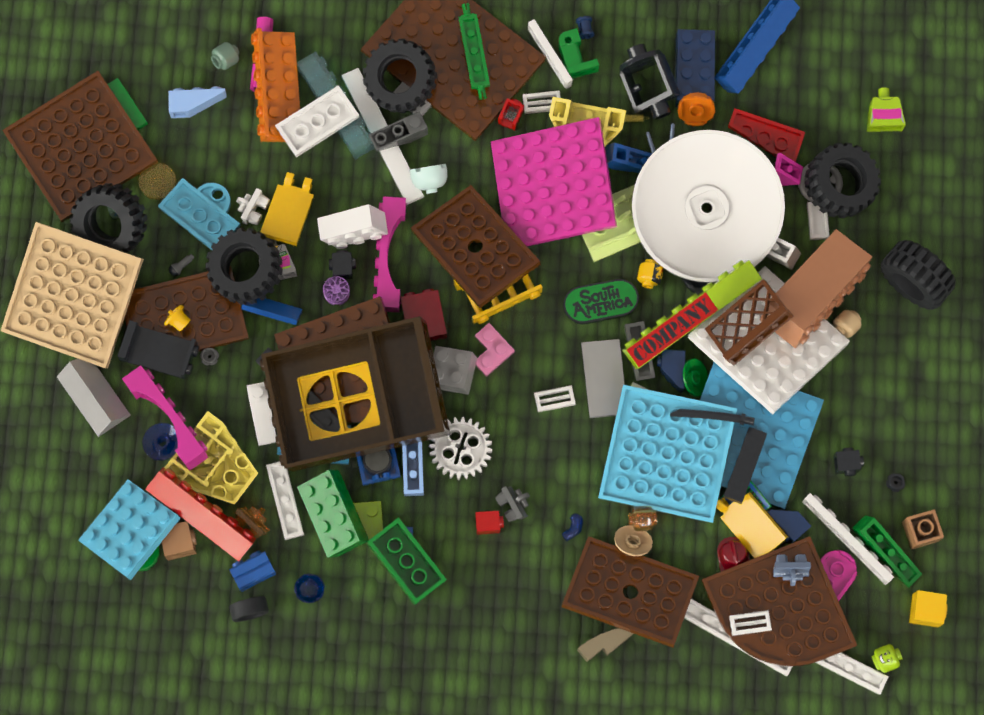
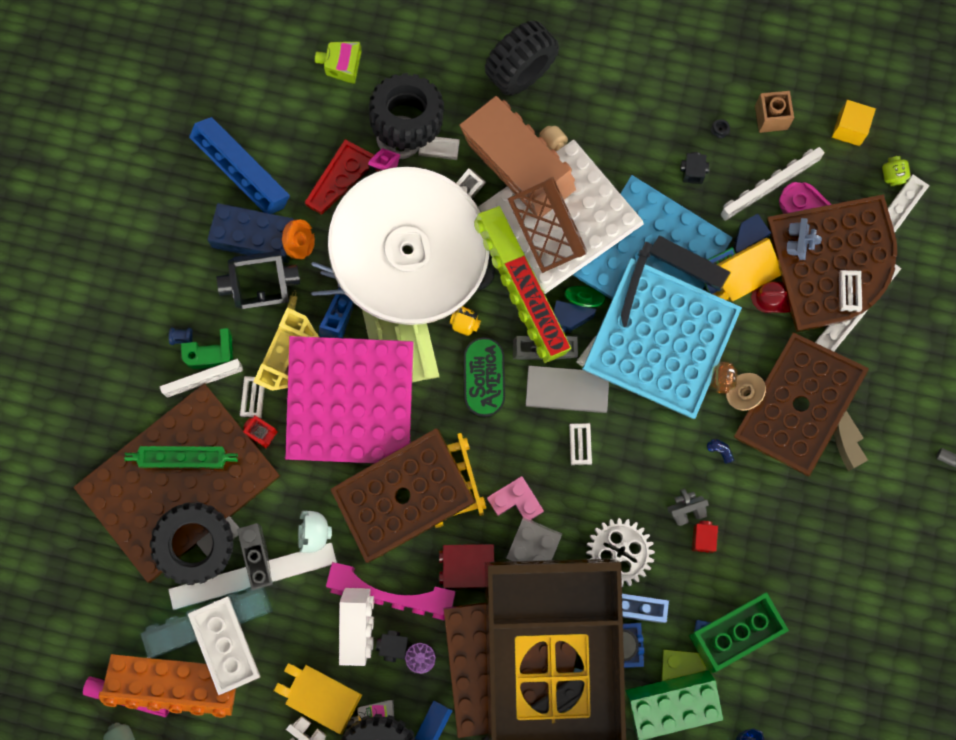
camera: 75 degrees left, 0 degrees up
green slope [851,515,922,587] -> none

